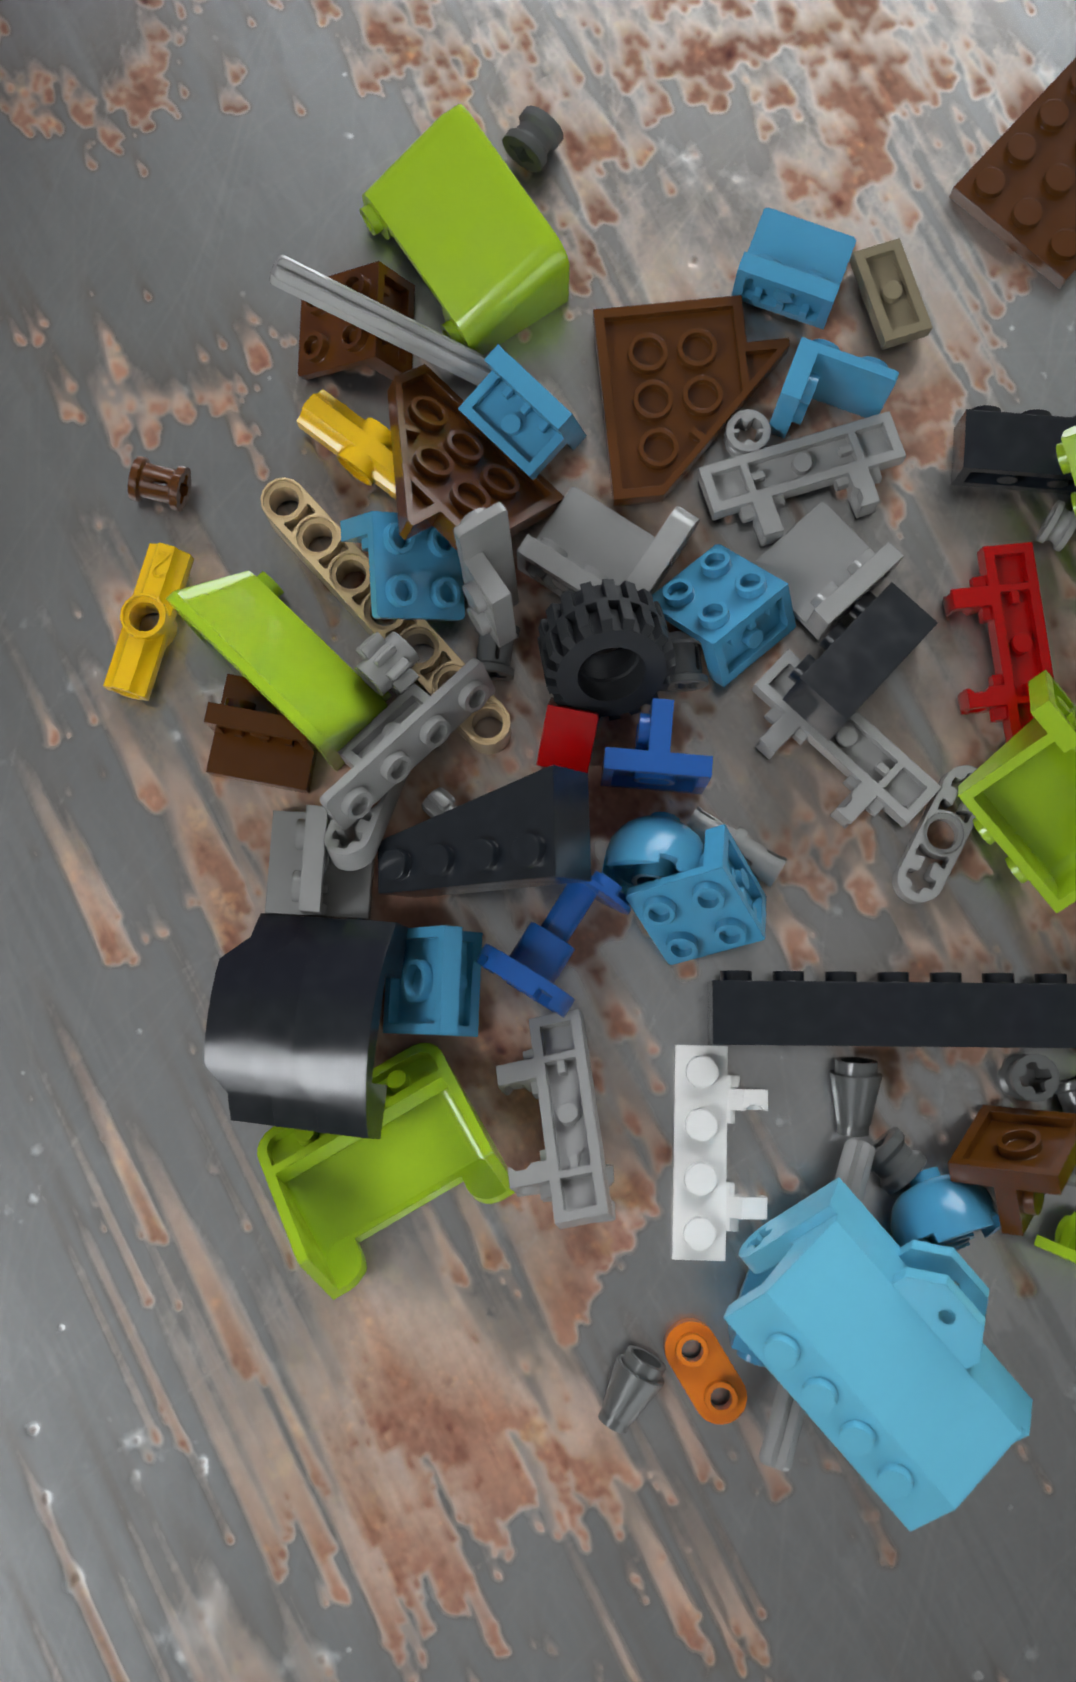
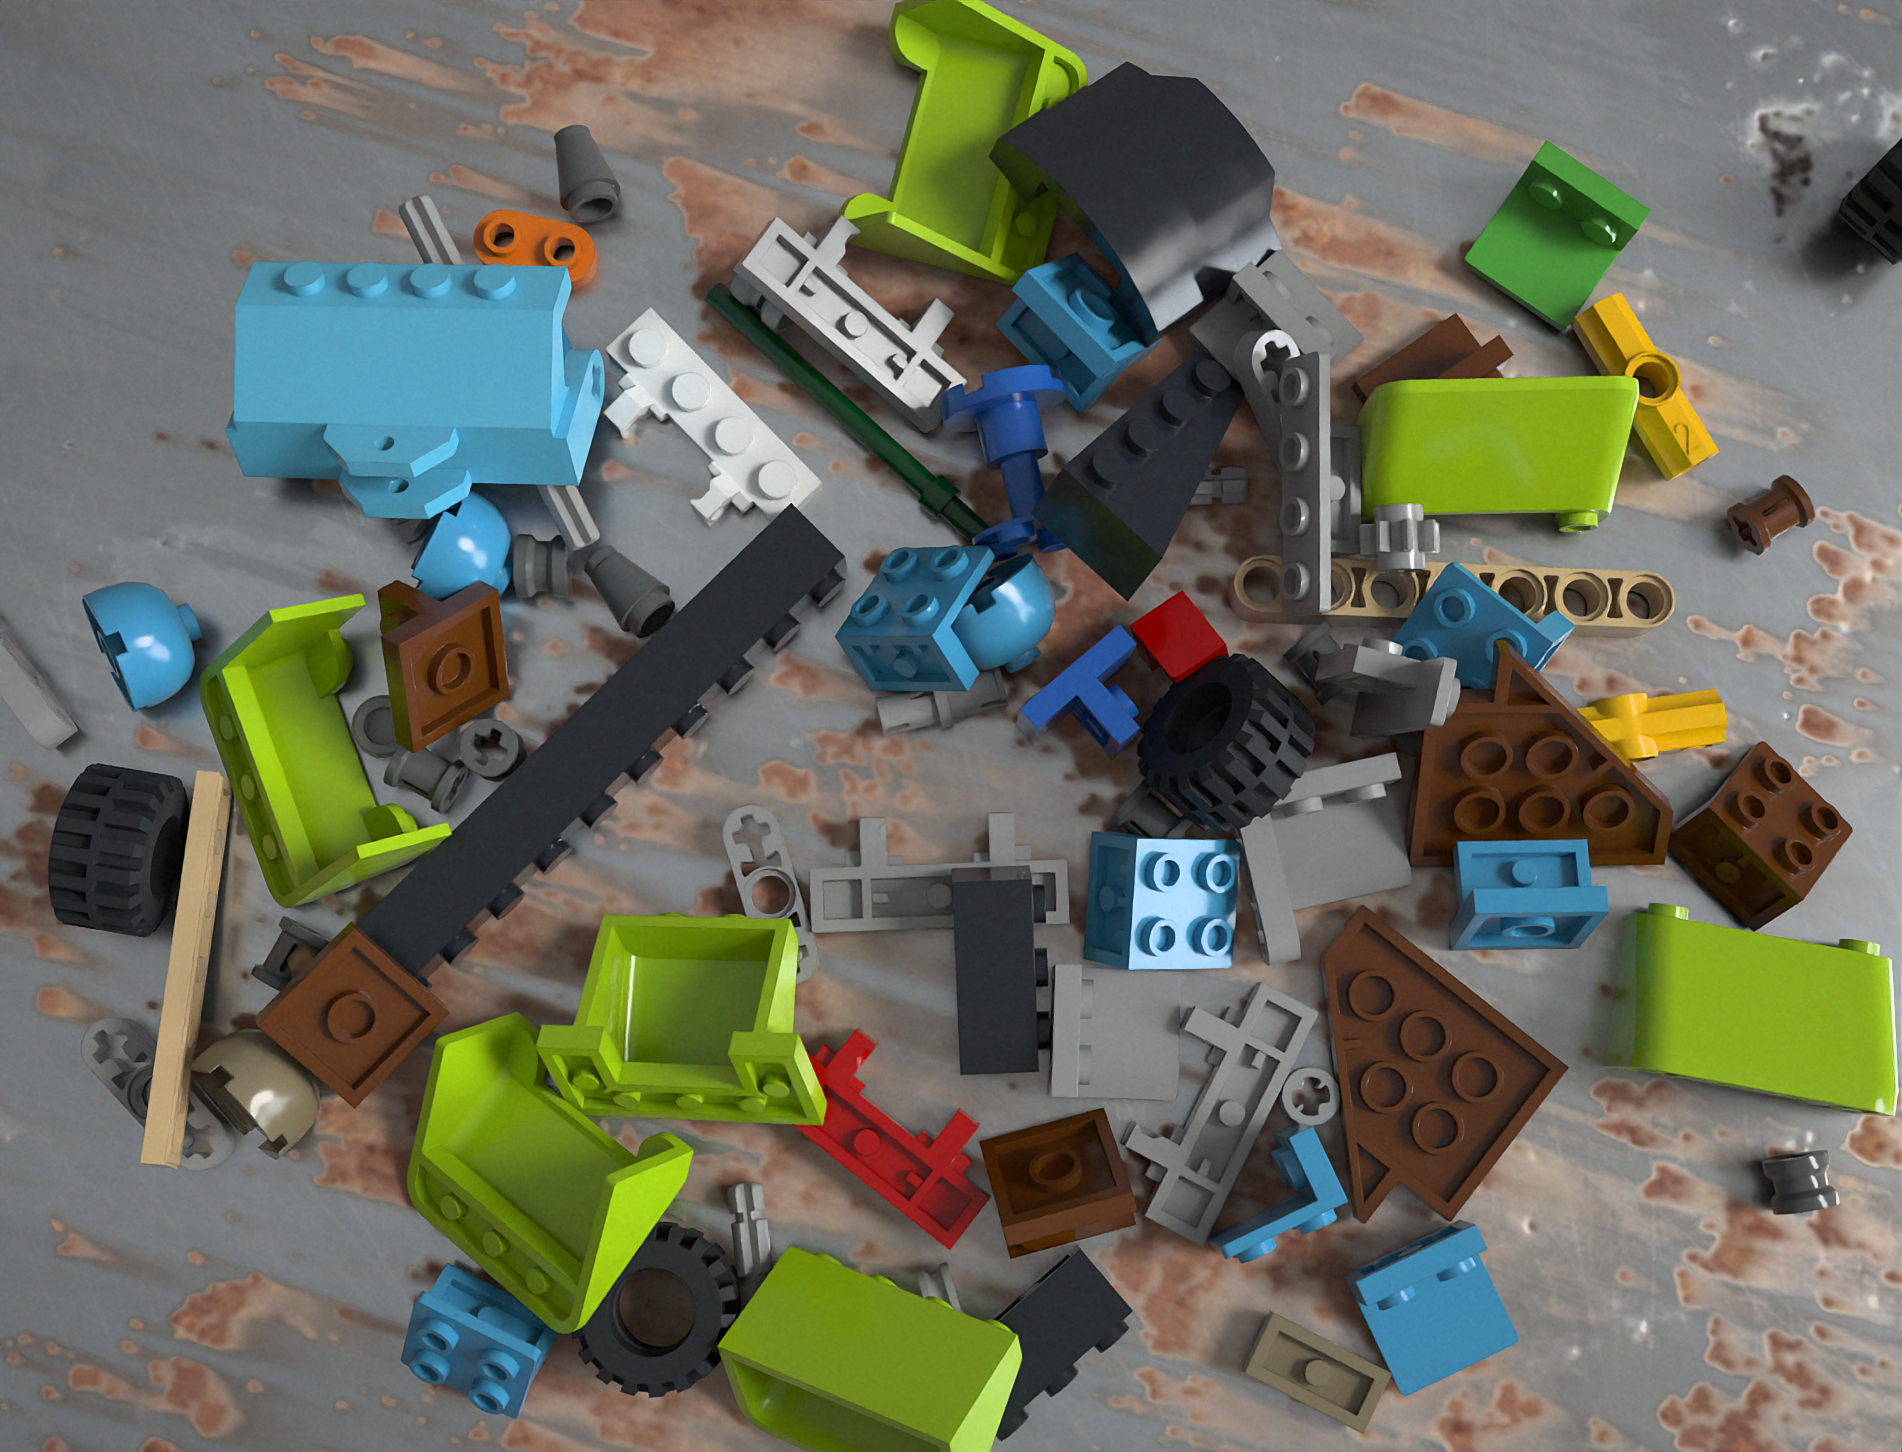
camera: 130 degrees right, 0 degrees up
light grey axle [269,255,492,386] -> none
none -> dark green bar [705,282,990,544]
none -> reddish brown bracket [979,1108,1137,1259]
none -> bright green bracket [1463,140,1652,330]

